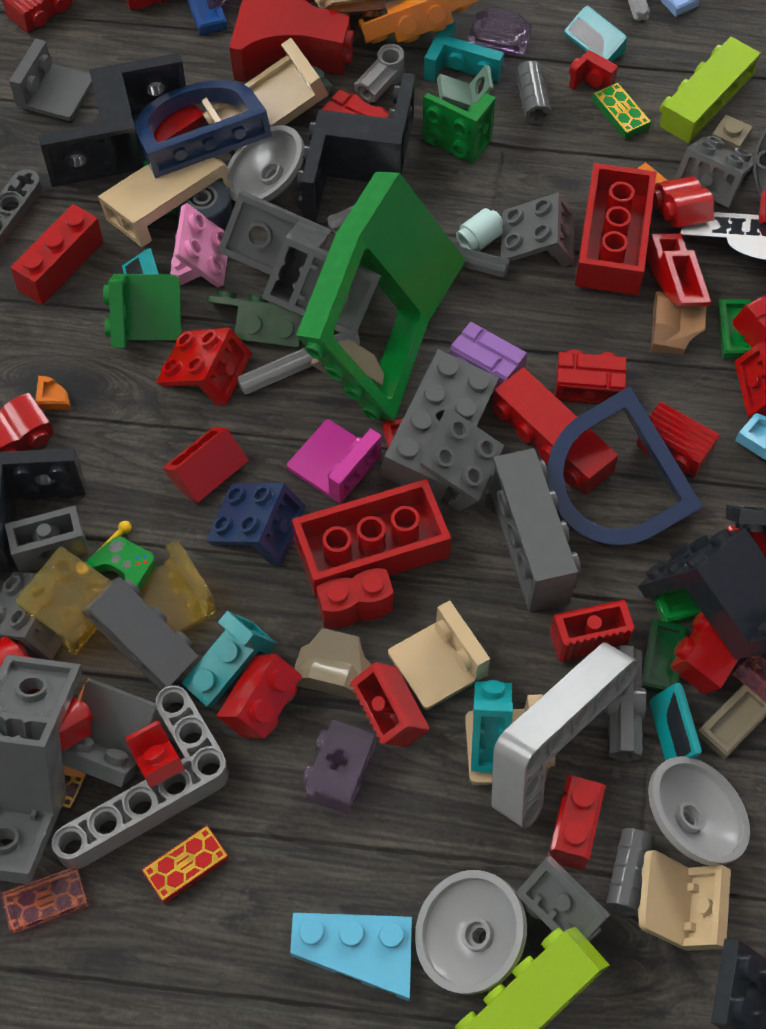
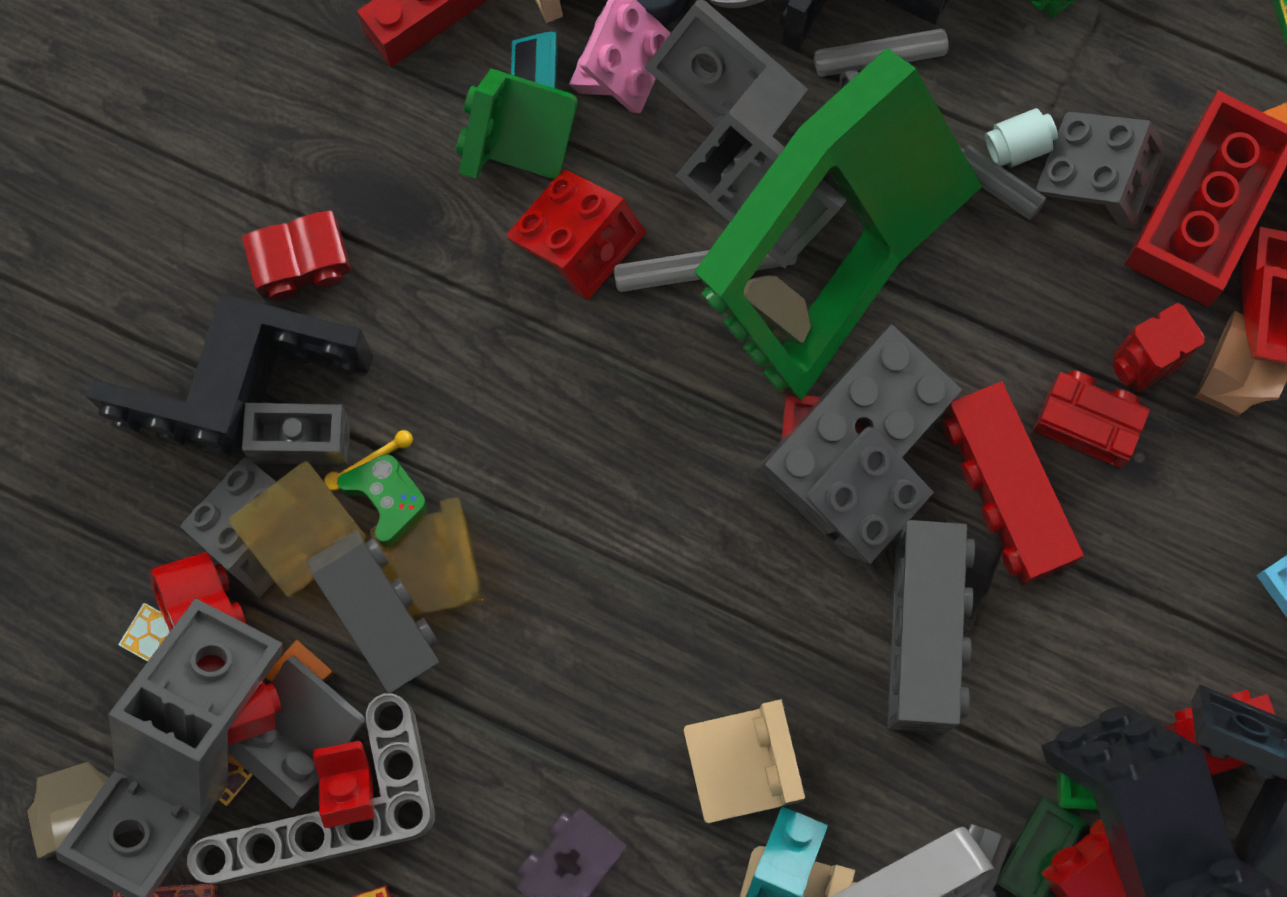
camera: 20 degrees right, 15 degrees up
orange tile [35,376,71,410] -> none
red brick [162,427,249,503] -> none
teal bracket [182,611,278,708] -> none
dark green bracket [207,291,303,348] -> none
dark blue bracket [207,482,306,565] -> none
red brick [216,654,302,738] -> none
dark pink bracket [287,419,382,504] -> none
red brick [292,479,451,599] -> none
dark tan slope [294,628,371,701] -> none
red brick [316,568,394,629] -> none
red brick [350,662,430,748] -> none
medium lavender brick [449,322,528,392] -> none
dark blue window [547,386,703,546] -> none
red brick [550,600,635,663] -> none
red brick [636,401,720,477] -> none
none -> red brick [1112,303,1205,393]

